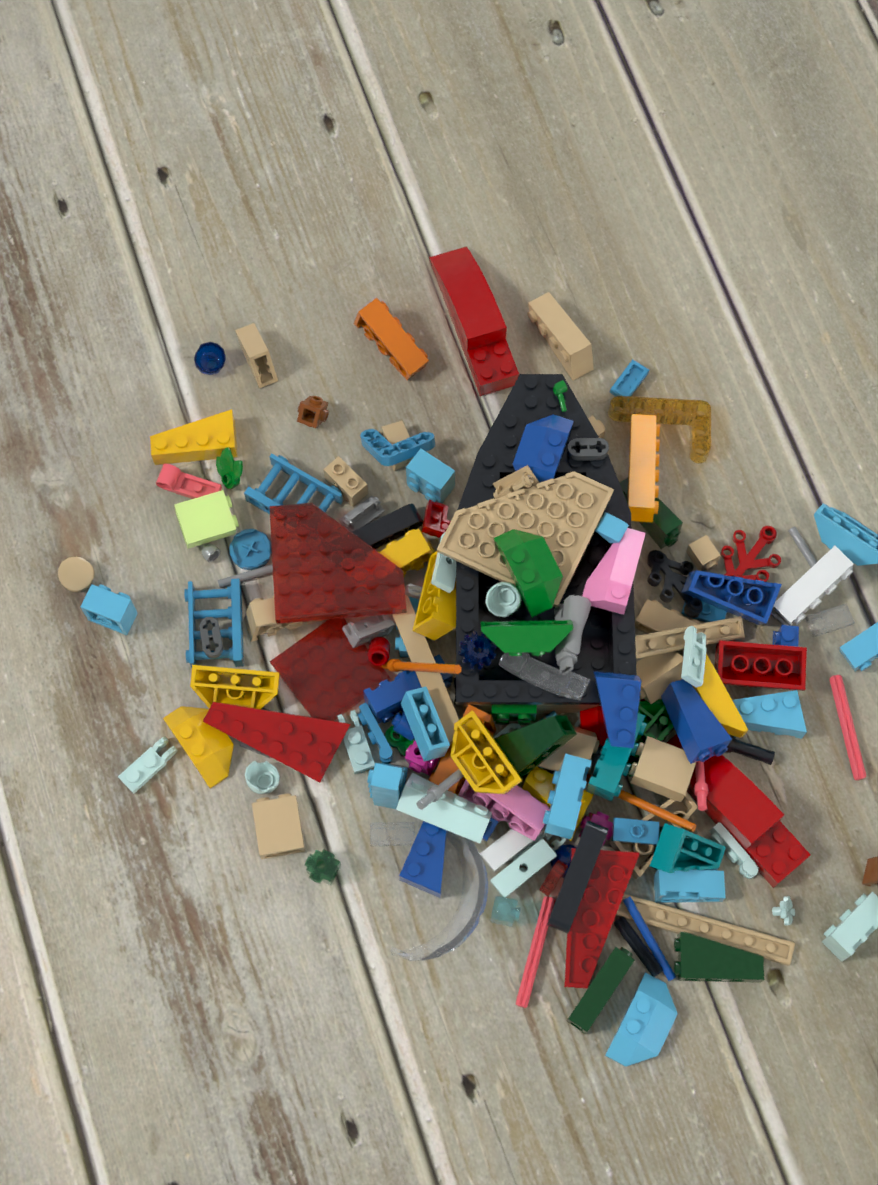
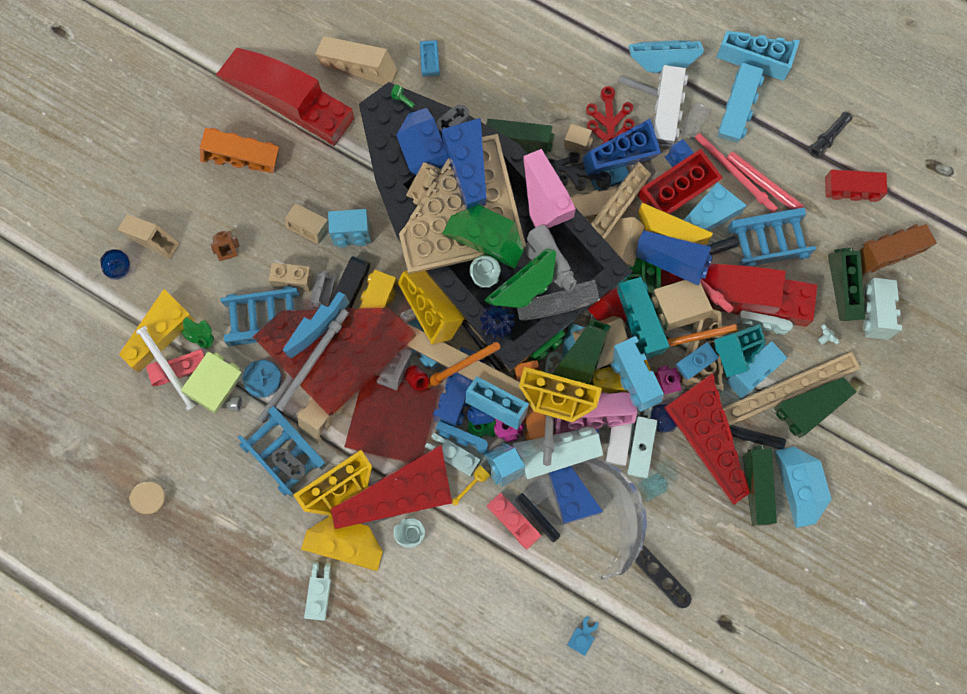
camera: 40 degrees left, 5 degrees up
medium azure brick [80,584,138,636] -> none
tan brick [252,793,306,859] -> none
clear green brick [305,849,341,885] -> none
dark azure beam [360,429,435,466] -> none
red plate [422,499,451,539] -> none
light aqua tile [431,533,456,593] -> none
coral axle [516,896,555,1008] -> none
clear red beam [539,860,568,897] -> none
black beam [547,820,609,934] -> none
blue wedge [593,671,642,748] -> none
medium azure slope [595,513,629,543] -> none
clear yellow beam [608,396,711,464] -> none
blue bar [622,896,676,981] -> none
light orange brick [627,414,660,522] -> none
light aqua hinge [681,626,707,688] -> none
none -> white bar [136,326,197,410]
none -> light grey bar [276,309,349,411]
none -> dark azure slope [283,292,349,358]
none -> blue wedge [442,118,486,209]
none -> yellow hinge [452,465,491,506]
none -> coral plate [487,493,541,550]
none -> black axle [515,493,560,542]
none -> dark azure plate [567,616,599,656]
none -> black beam [629,544,692,608]
none -> coral bar [695,133,778,213]
none -> dark azure fence [728,208,816,267]
none -> dark green slope [828,247,865,321]

